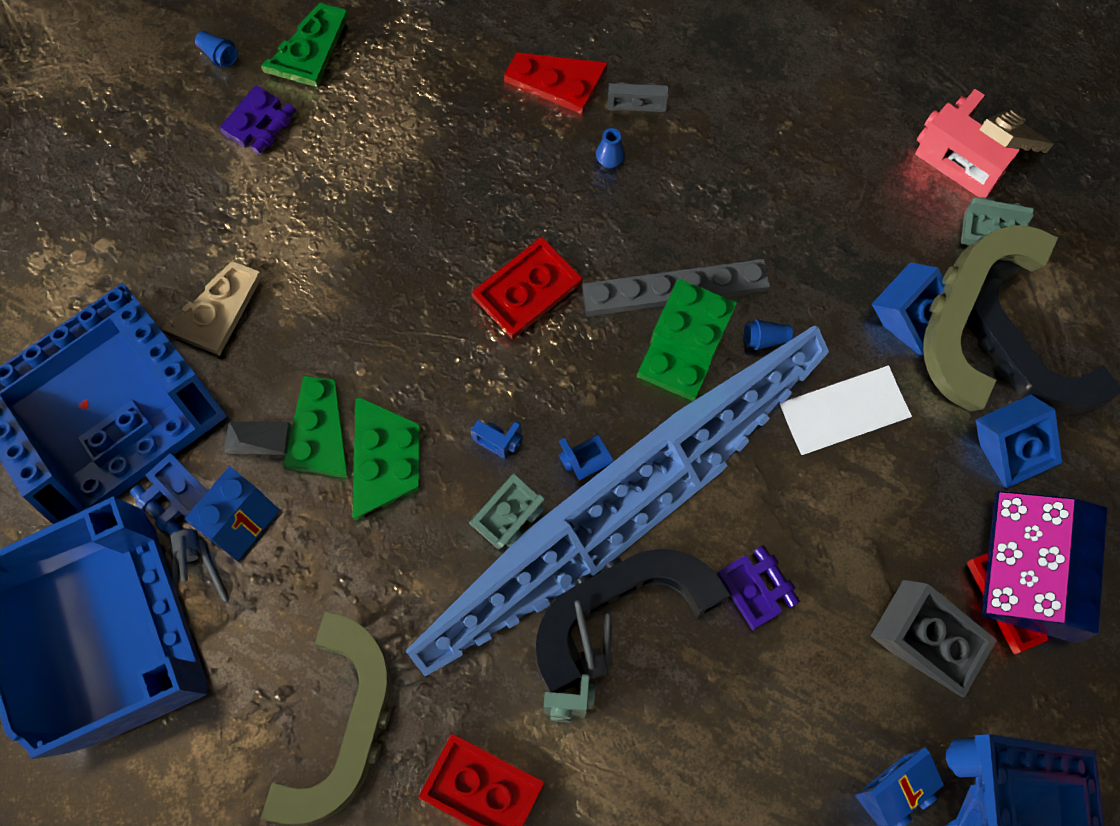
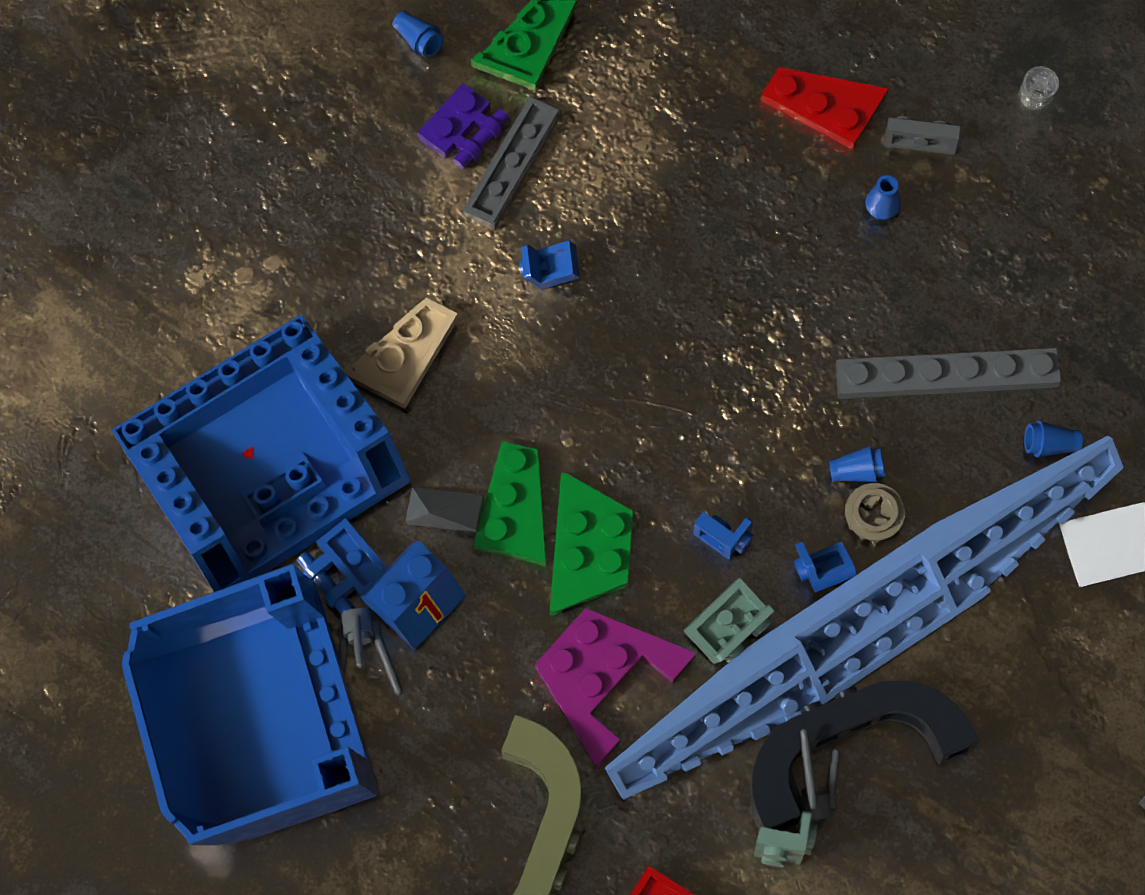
camera: 10 degrees right, 0 degrees up
red plate [471,236,582,340] -> none
green bracket [637,278,737,401] -> none
dark purple plate [717,545,801,631] -> none
none -> dark grey tile [463,96,562,230]
none -> blue bracket [520,240,580,289]
none -> magenta wing [535,608,695,769]
none -> blue cone [829,446,885,482]
none -> dark tan gear [844,483,905,543]
none -> clear wheel [1018,66,1059,110]

